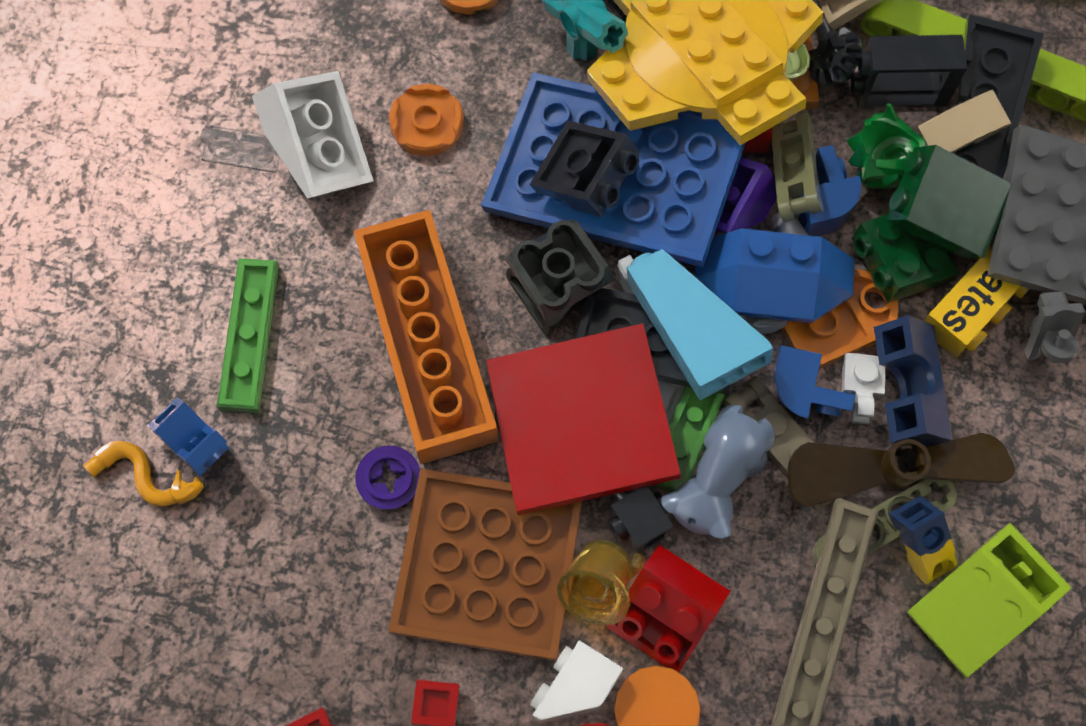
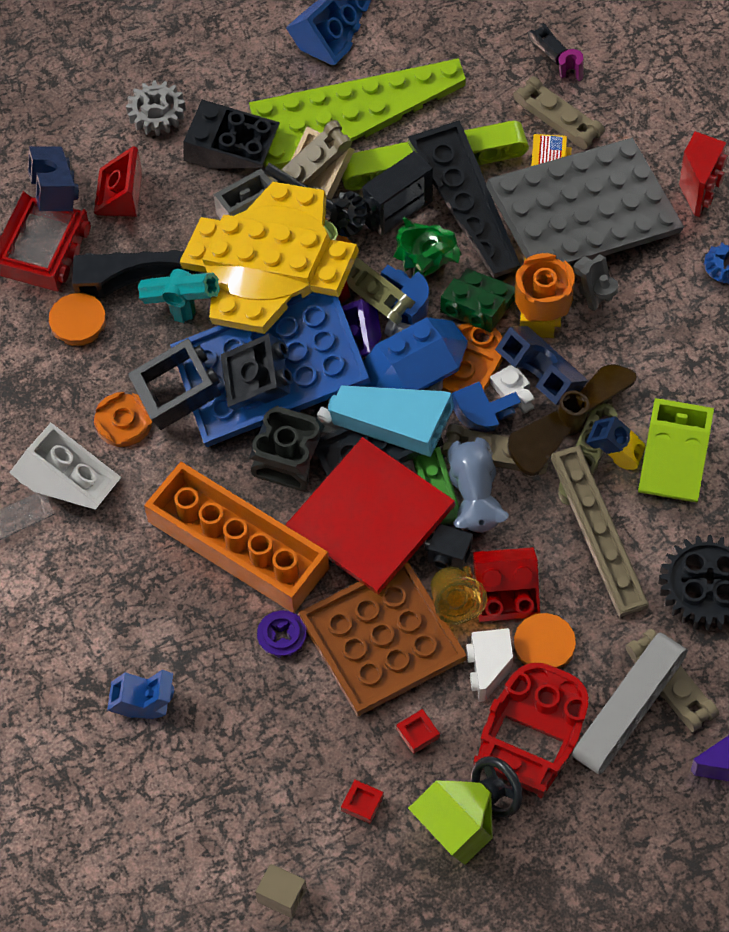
camera: 35 degrees left, 10 degrees down
light orange animal [83,441,204,506] -> none
bright green tile [217,258,279,413] -> none
dark green brick [886,145,1013,258] -> none
tan slope [918,90,1012,153] -> none
none -> black window [128,338,221,430]
none -> orange brick [515,253,575,322]

